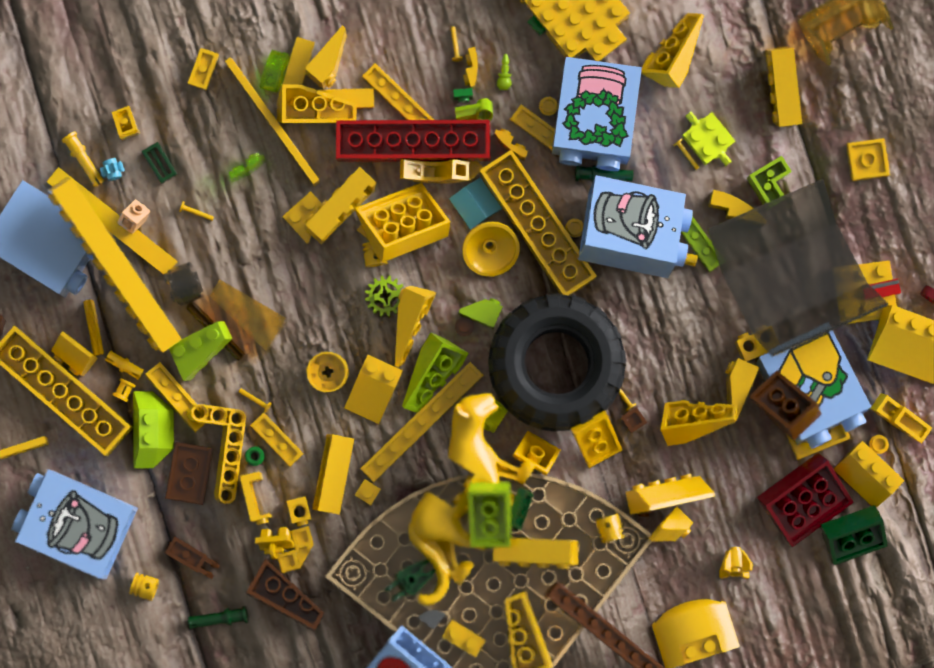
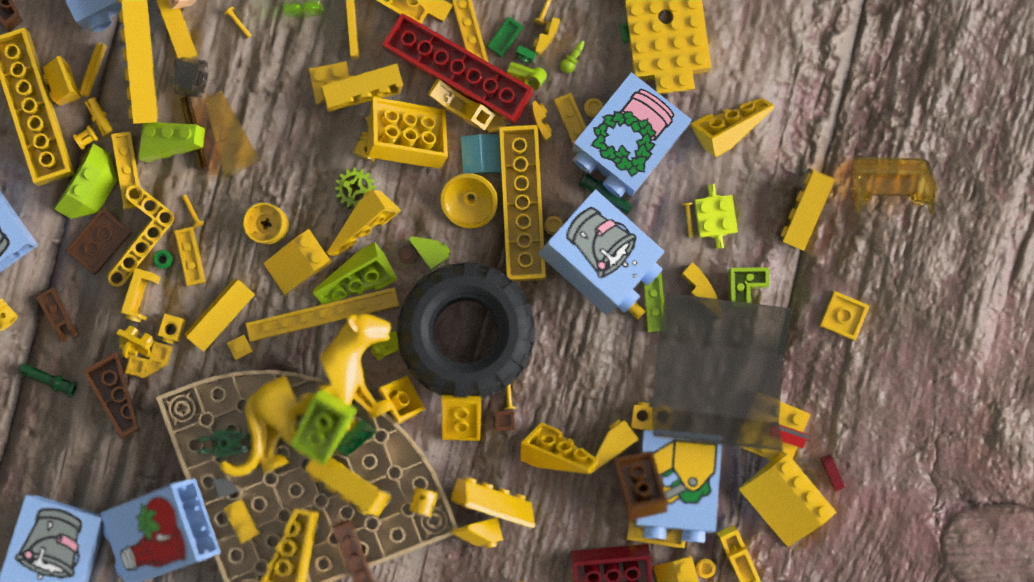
camera: 35 degrees right, 0 degrees up
none -> green tile [487,16,524,58]

